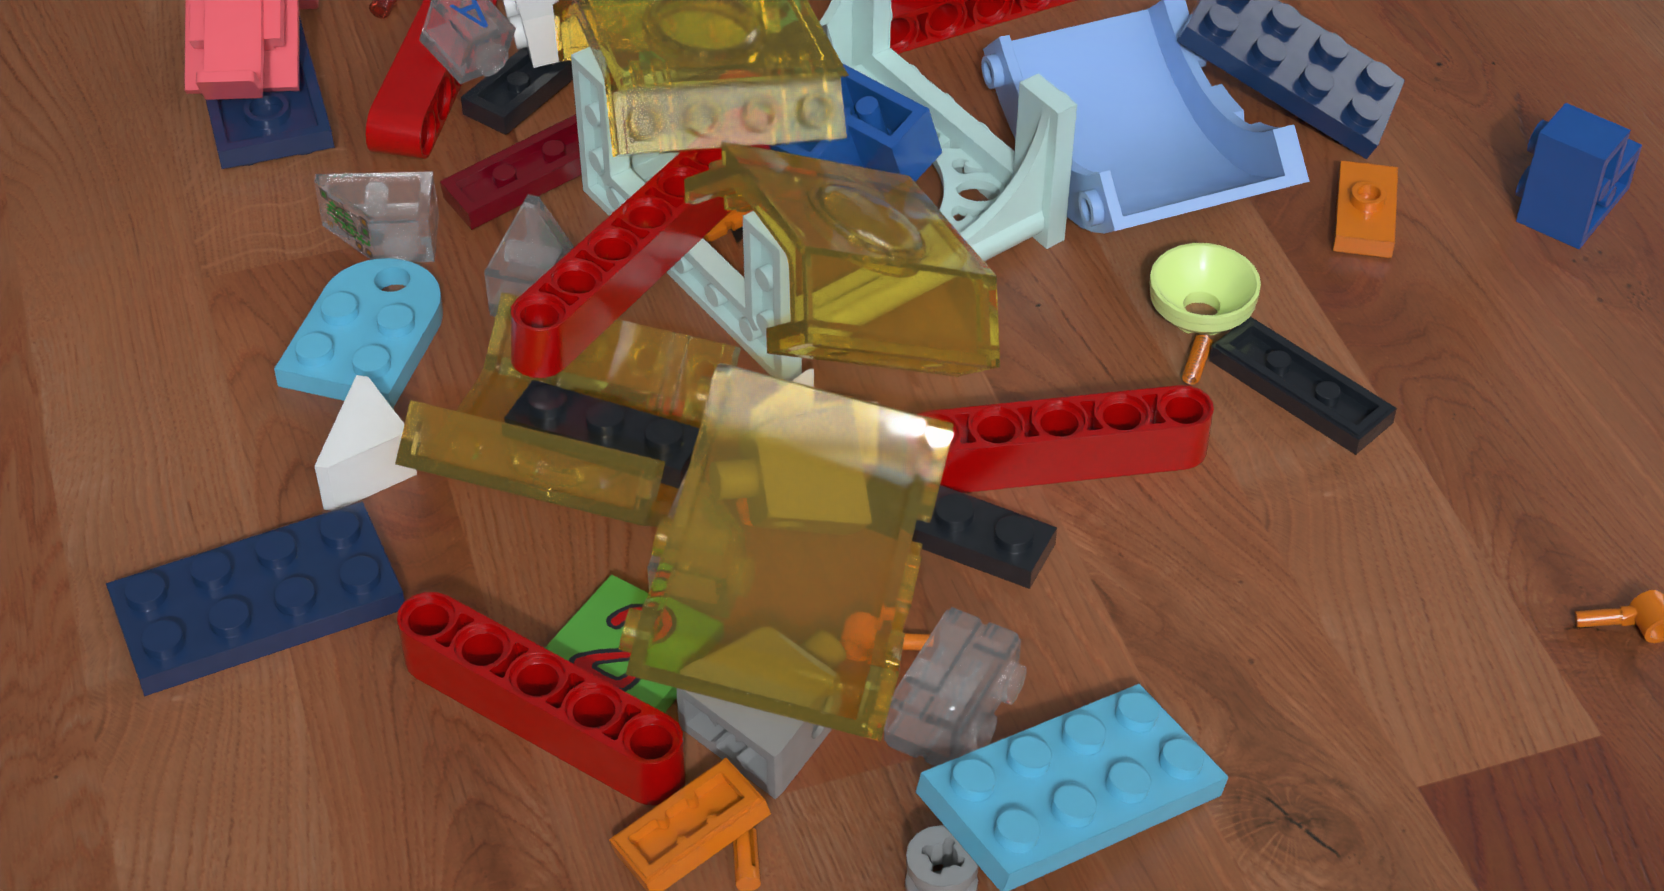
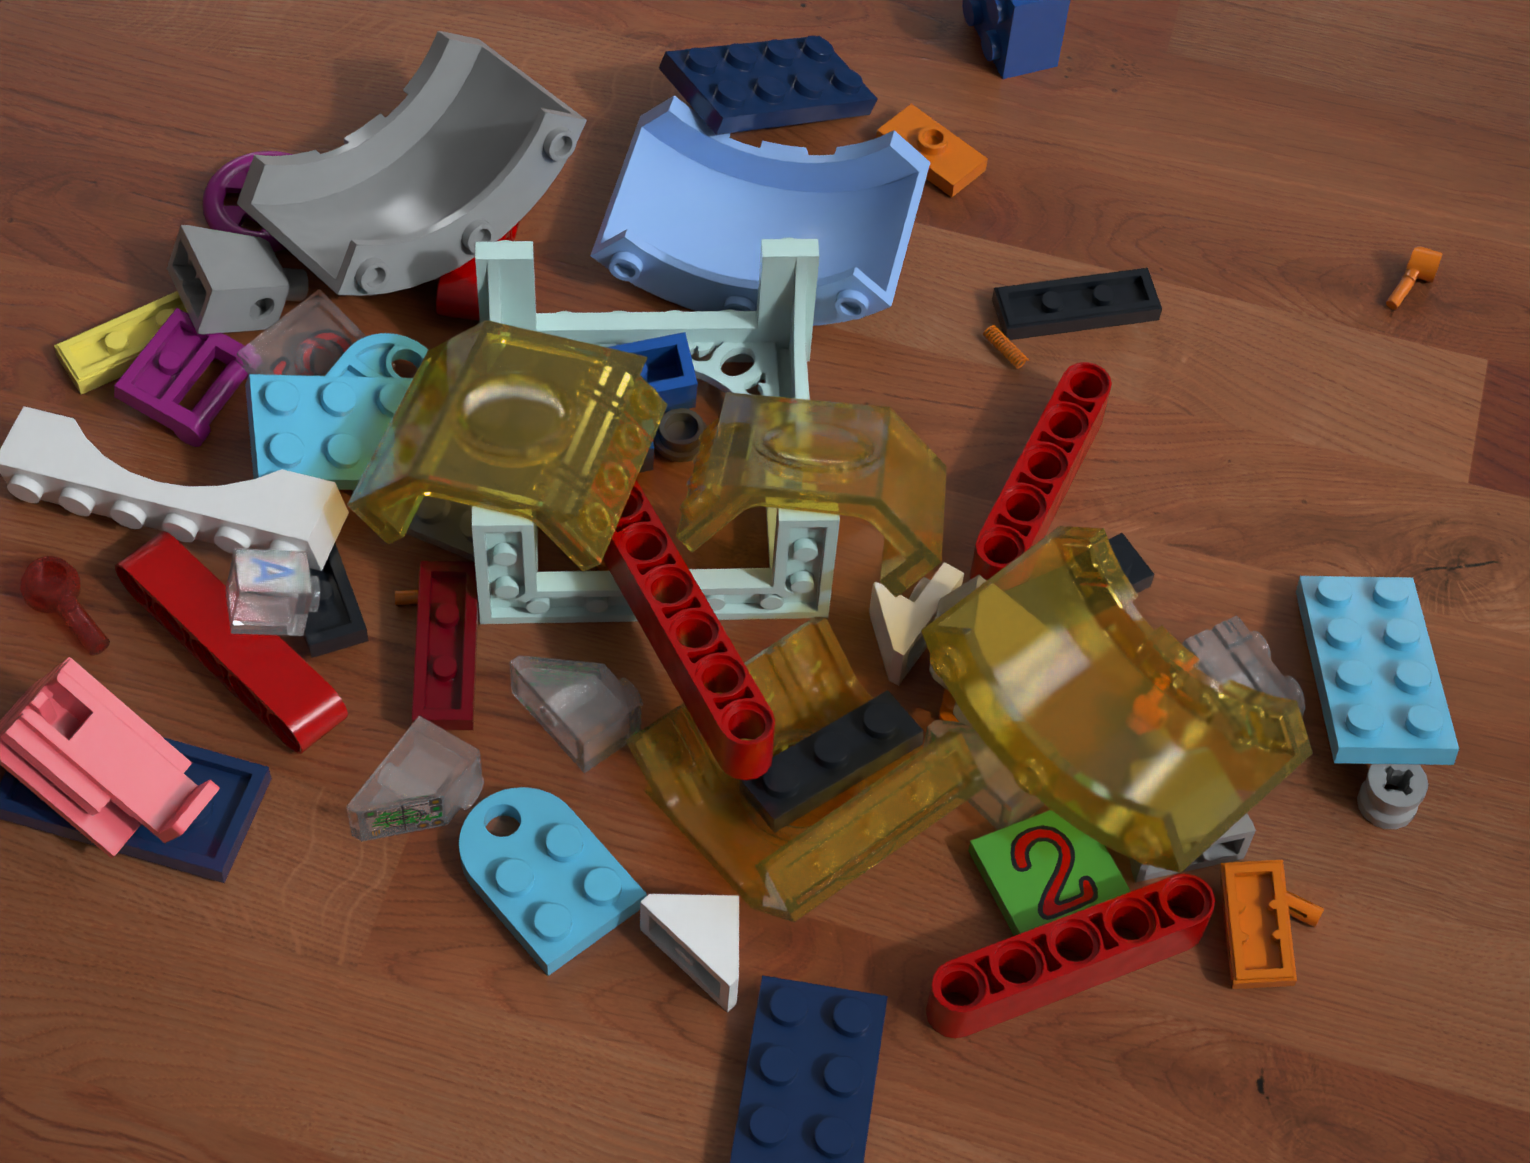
camera: 60 degrees left, 10 degrees up
yellowish green piece [1149,243,1261,335] -> none

